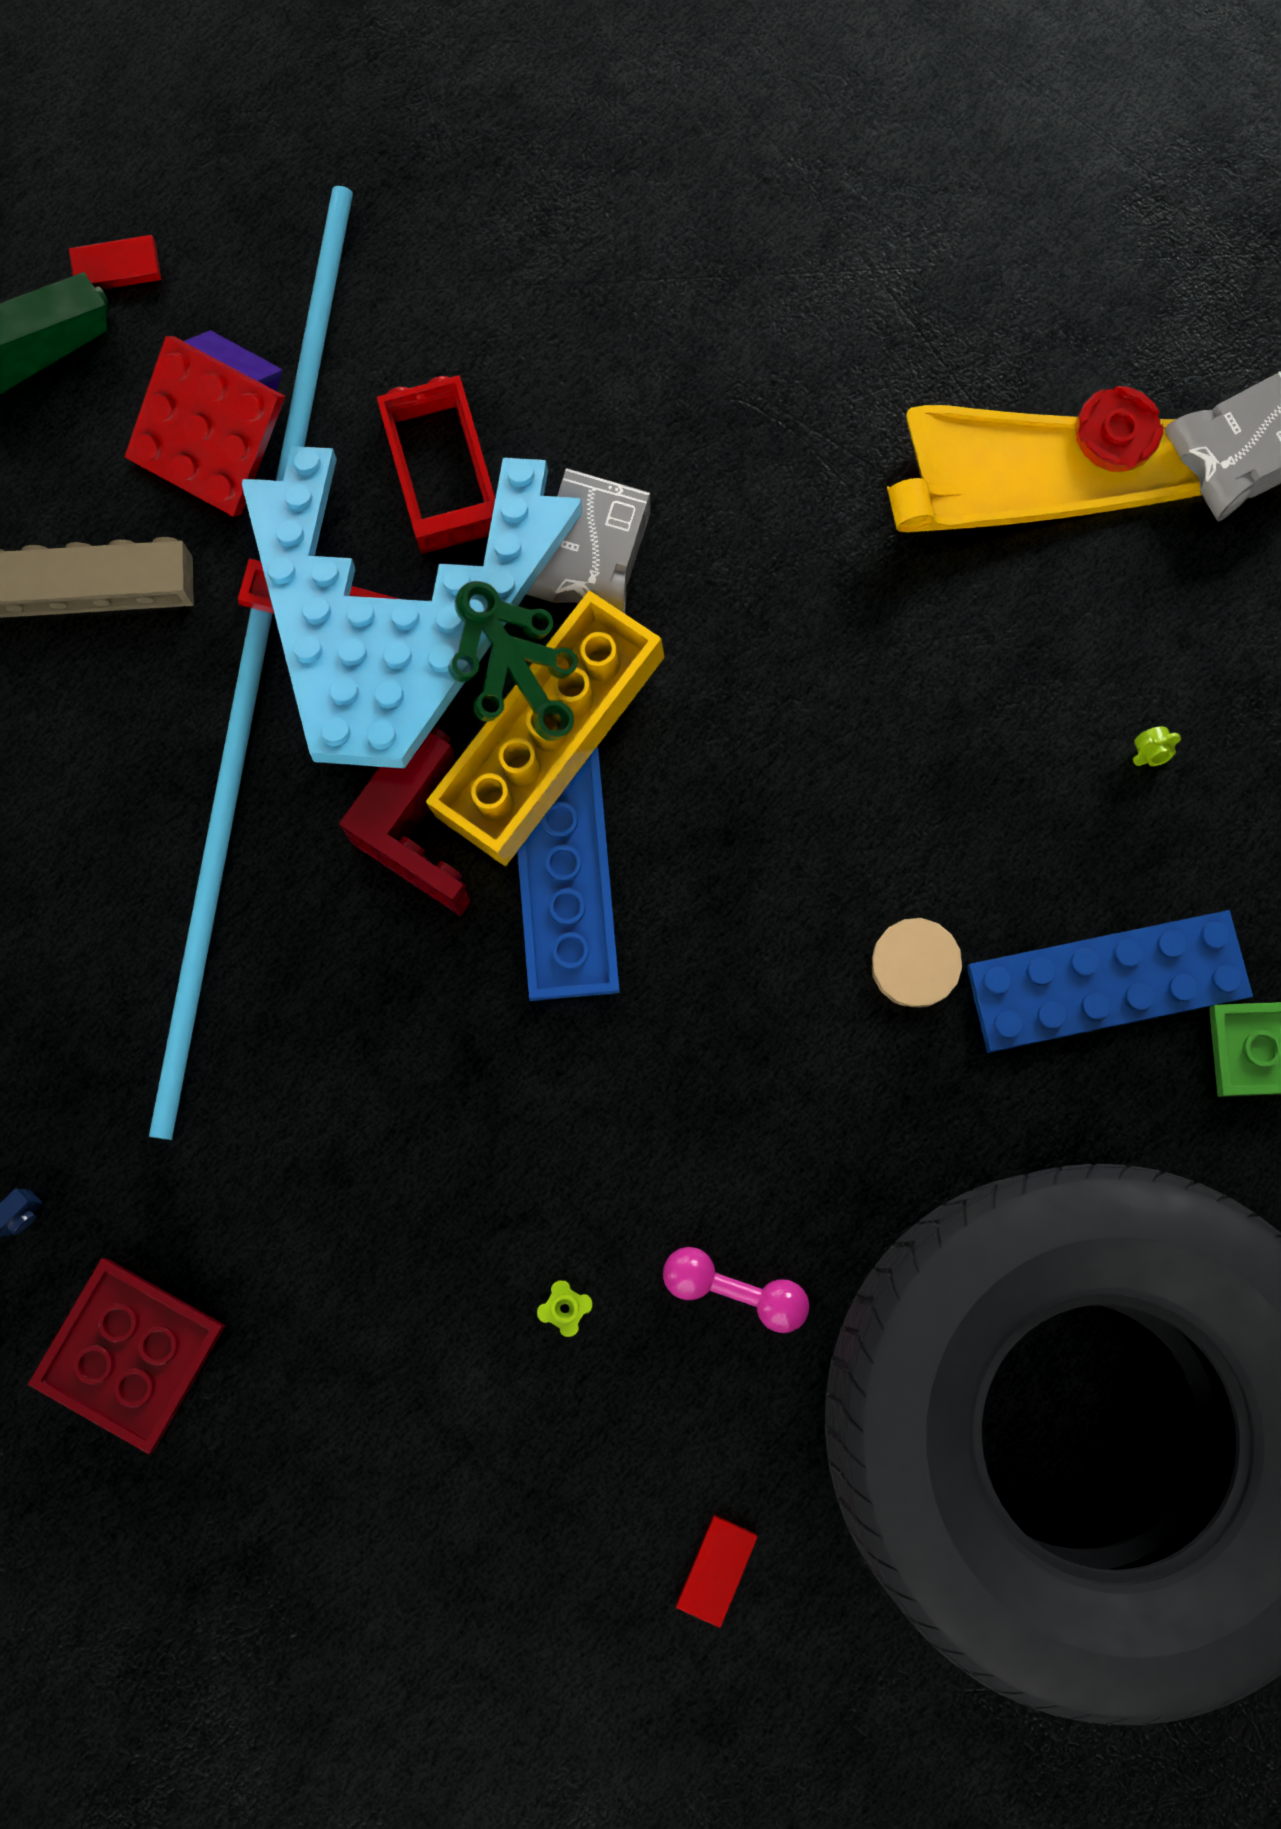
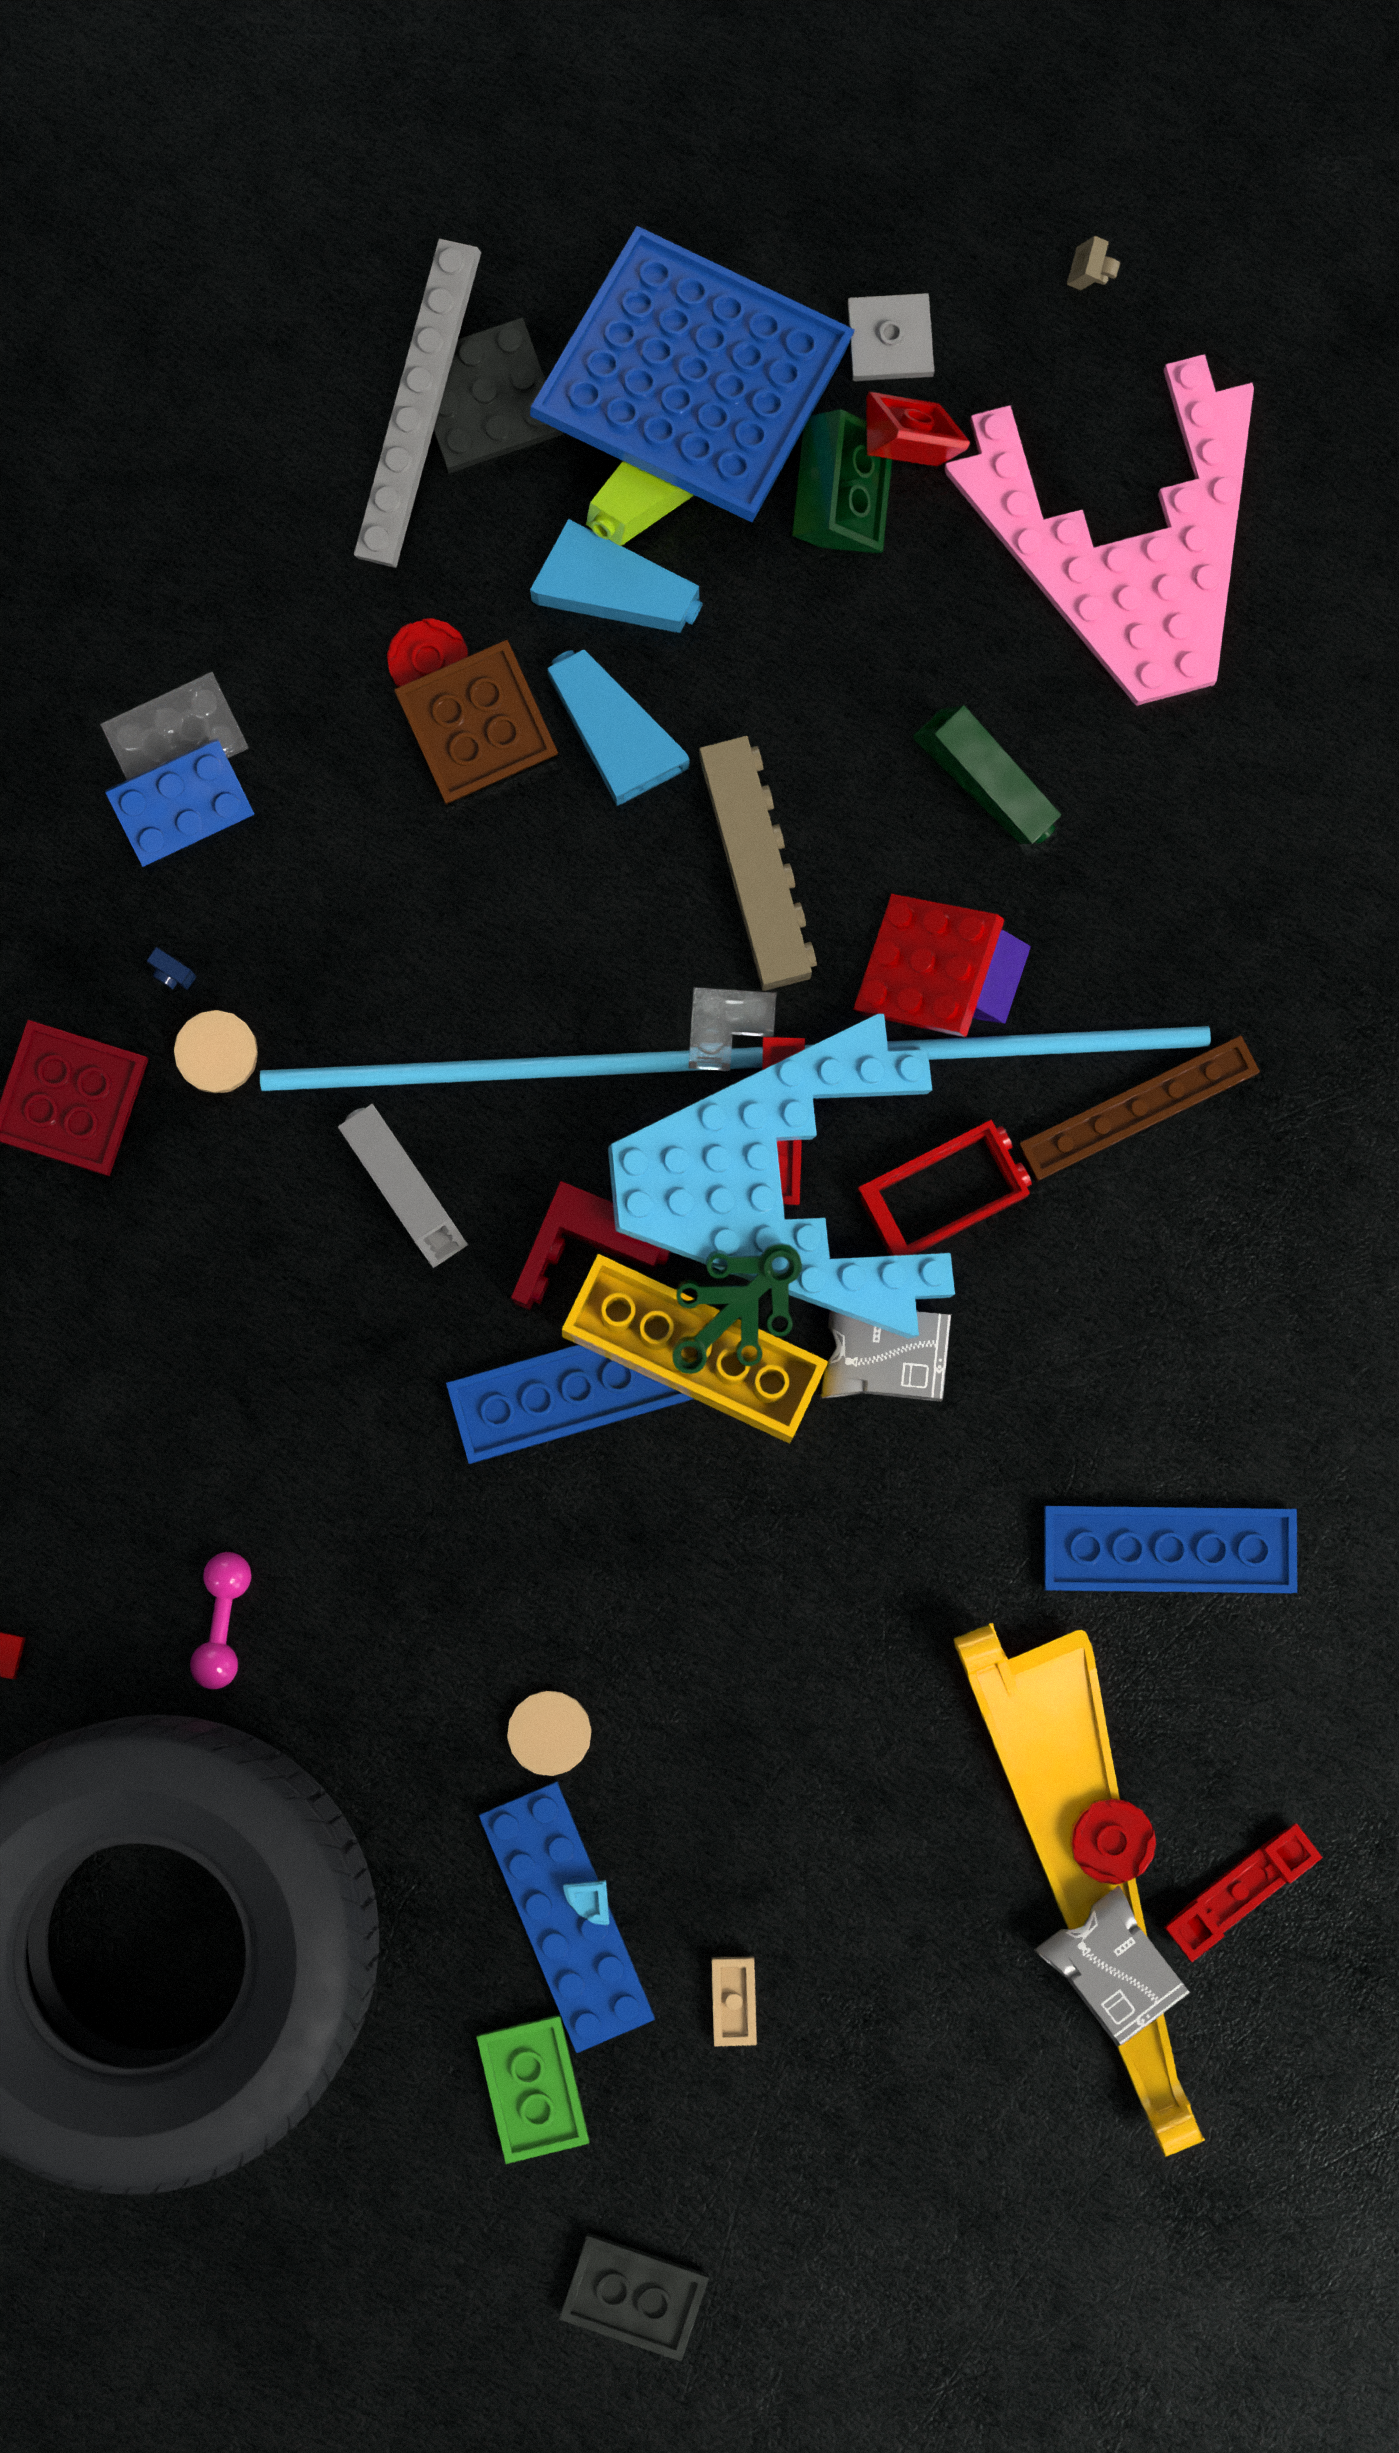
camera: 75 degrees right, 5 degrees up
red tile [69,235,161,290] -> none
lime plate [537,1281,592,1337] -> none
lime plate [1133,727,1181,766] -> none
none -> tan tile [174,1010,258,1093]
none -> light grey slope [338,1104,468,1268]
none -> medium azure tile [563,1880,609,1925]
none -> clear plate [689,988,776,1071]
none -> tan plate [712,1956,757,2046]
none -> reddish brown plate [1018,1036,1260,1182]
none -> blue plate [1044,1506,1297,1593]
none -> red slope [1164,1823,1323,1962]

